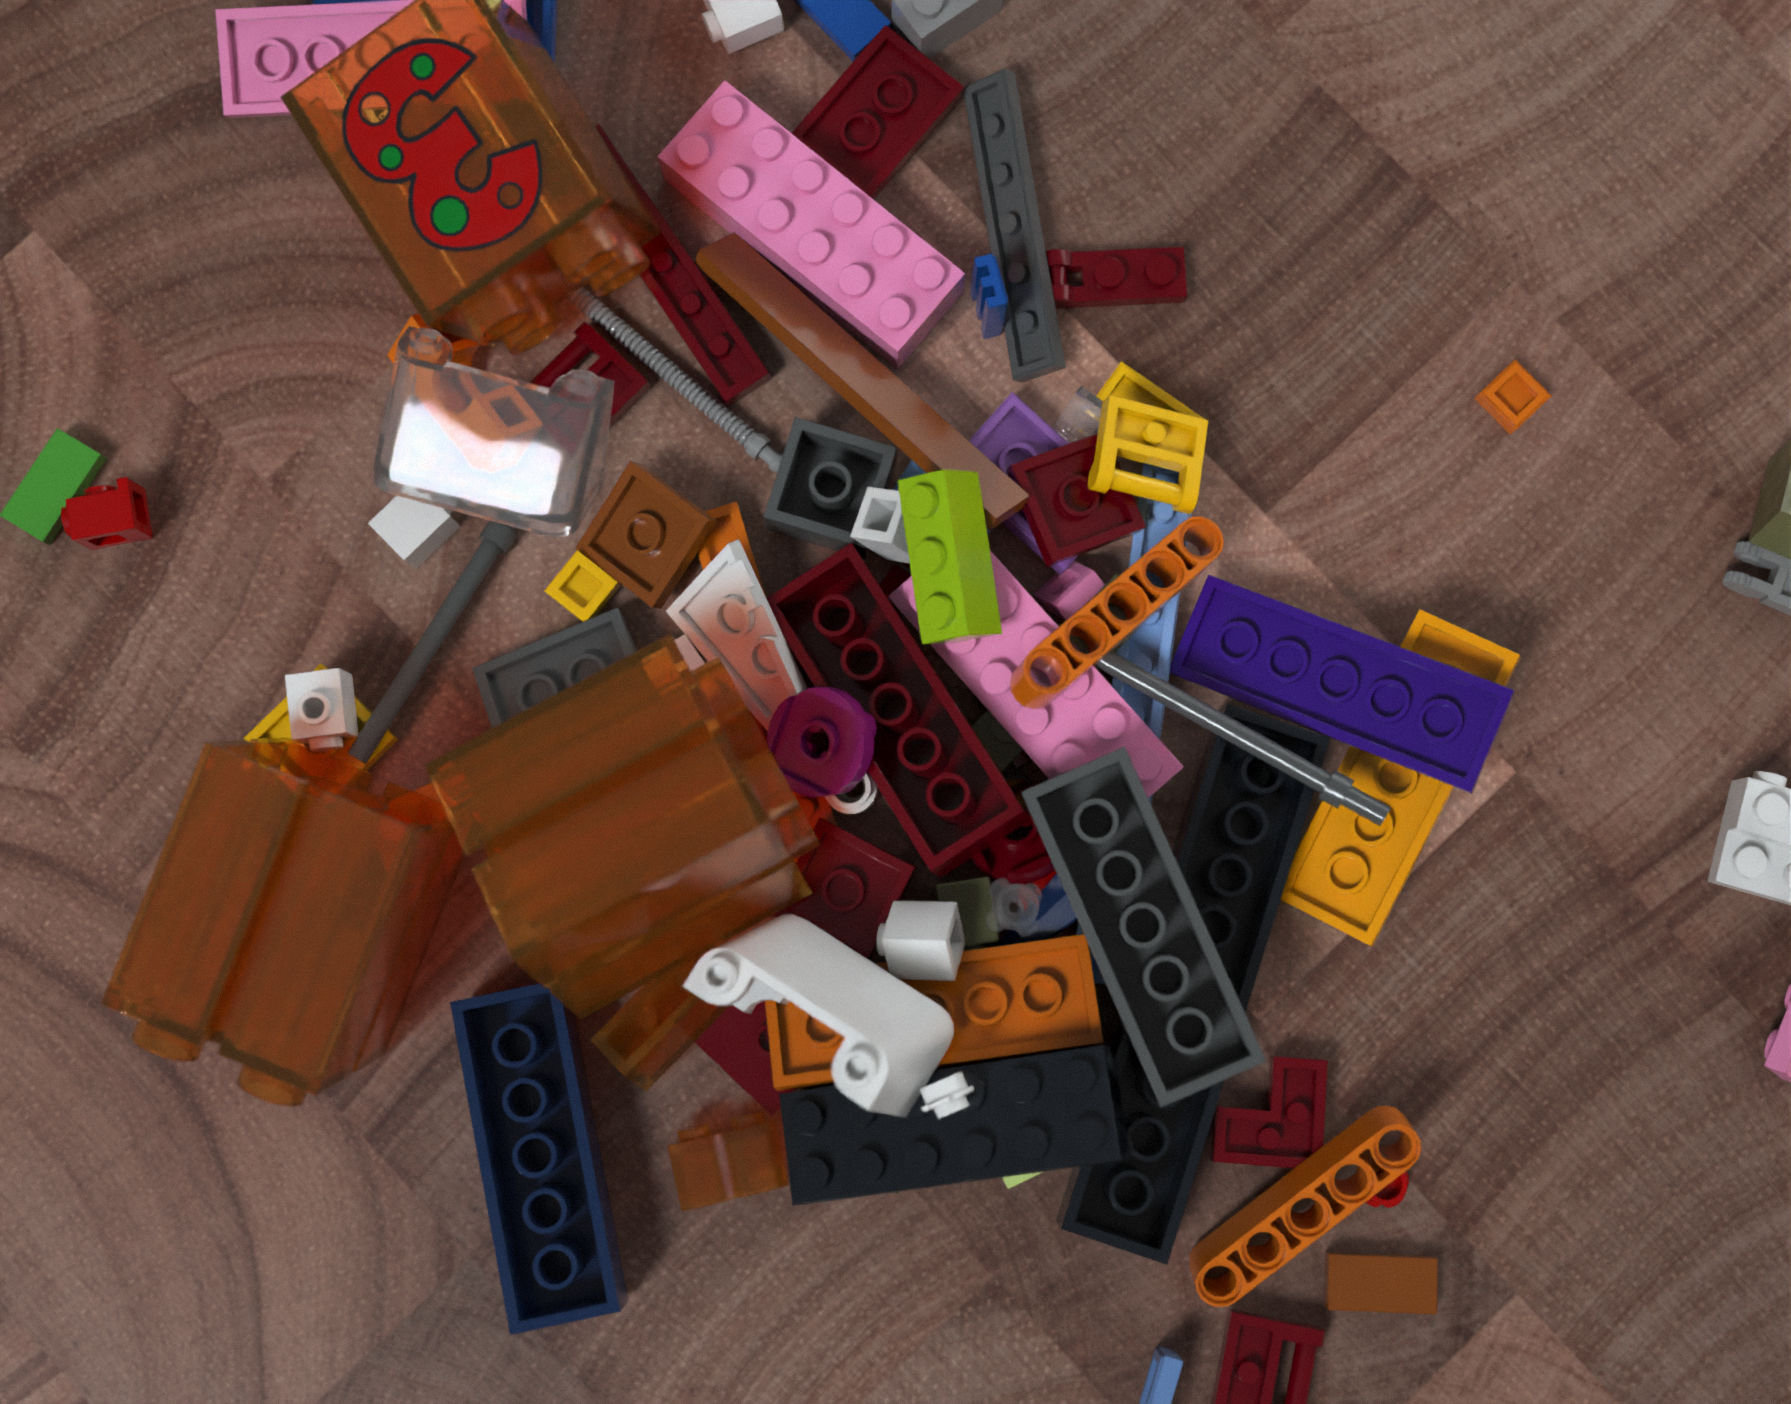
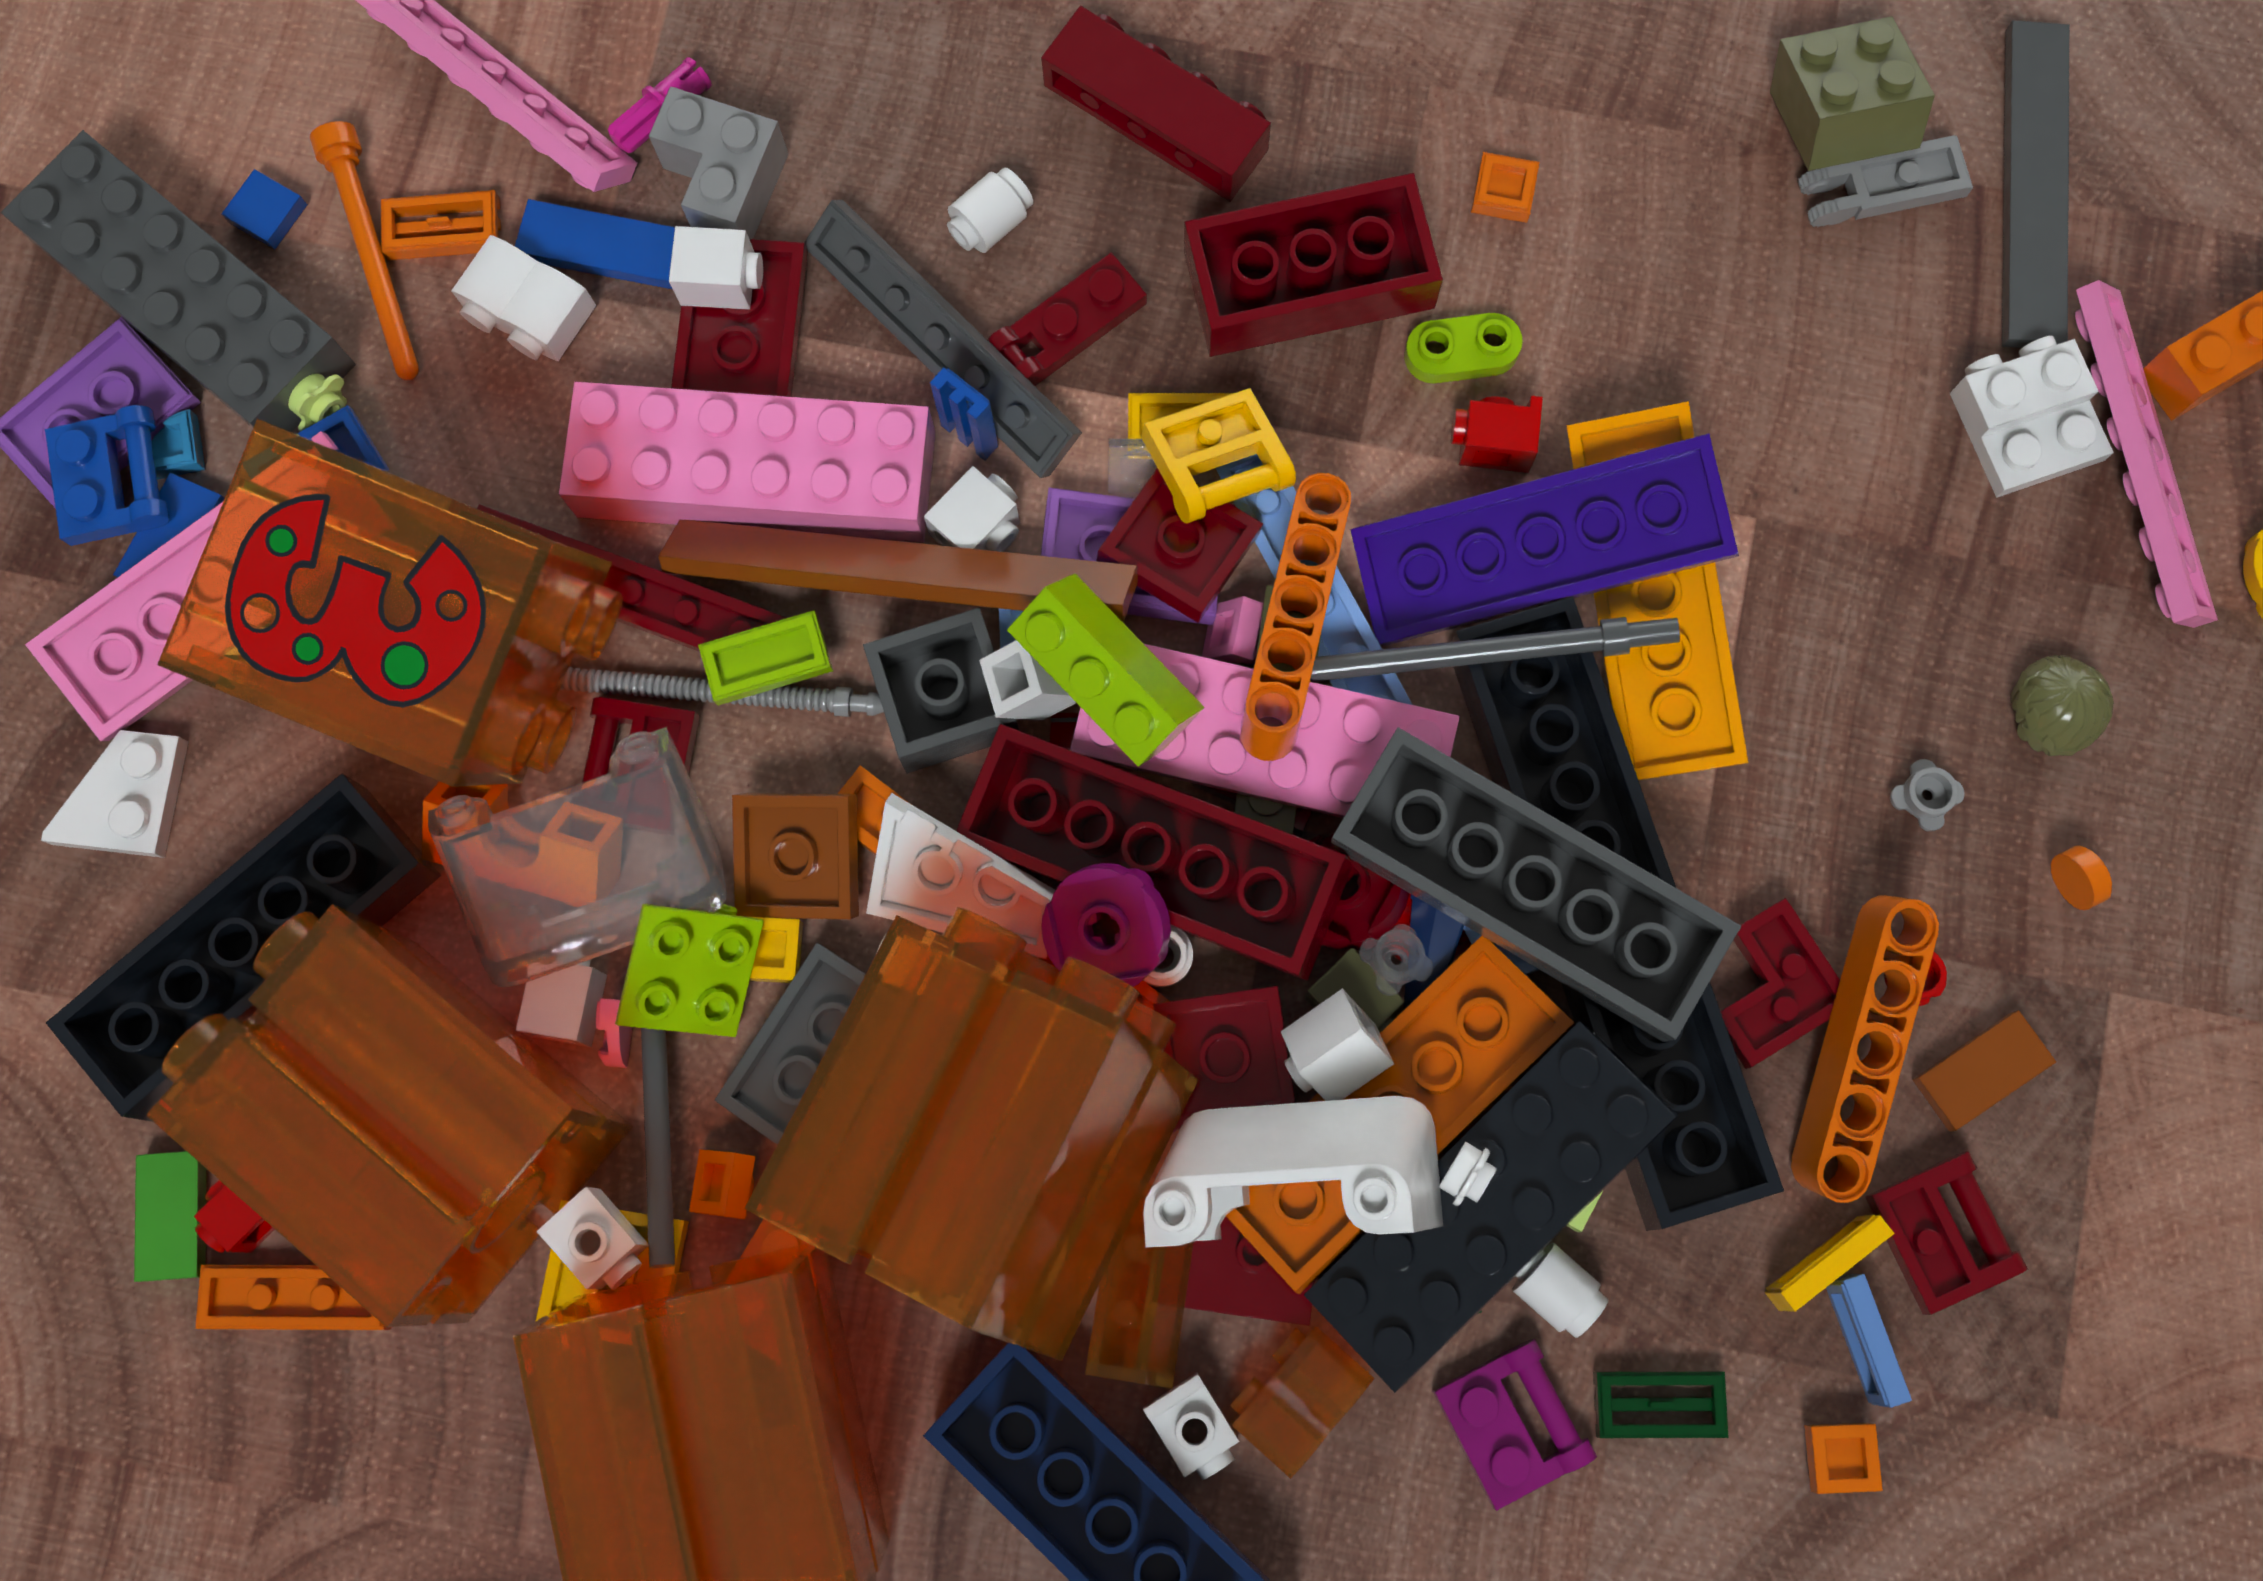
camera: 30 degrees left, 5 degrees down
none -> white wing [41,730,188,858]
none -> black brick [46,773,441,1122]
none -> clear orange brick [146,904,634,1327]
none -> orange tile [195,1265,395,1330]
none -> tile [596,998,633,1068]
none -> lime hinge [615,903,764,1037]
none -> white brick [669,226,763,310]
none -> orange plate [689,1149,756,1219]
none -> lime tile [698,610,833,706]
none -> white brick [924,466,1020,552]
none -> white brick [947,168,1033,253]
none -> dark red brick [1041,5,1271,202]
none -> white brick [1143,1372,1239,1480]
none -> dark red brick [1184,173,1443,357]
none -> lime plate [1404,313,1523,384]
none -> magenta plate [1432,1338,1597,1511]
none -> red brick [1451,396,1543,473]
none -> white brick [1512,1243,1609,1338]
none -> dark green tile [1593,1371,1729,1438]
none -> yellow tile [1765,1215,1895,1312]
none -> light grey plate [1890,759,1965,831]
none -> olive hair [2010,655,2114,756]
none -> orange tile [2051,846,2112,910]

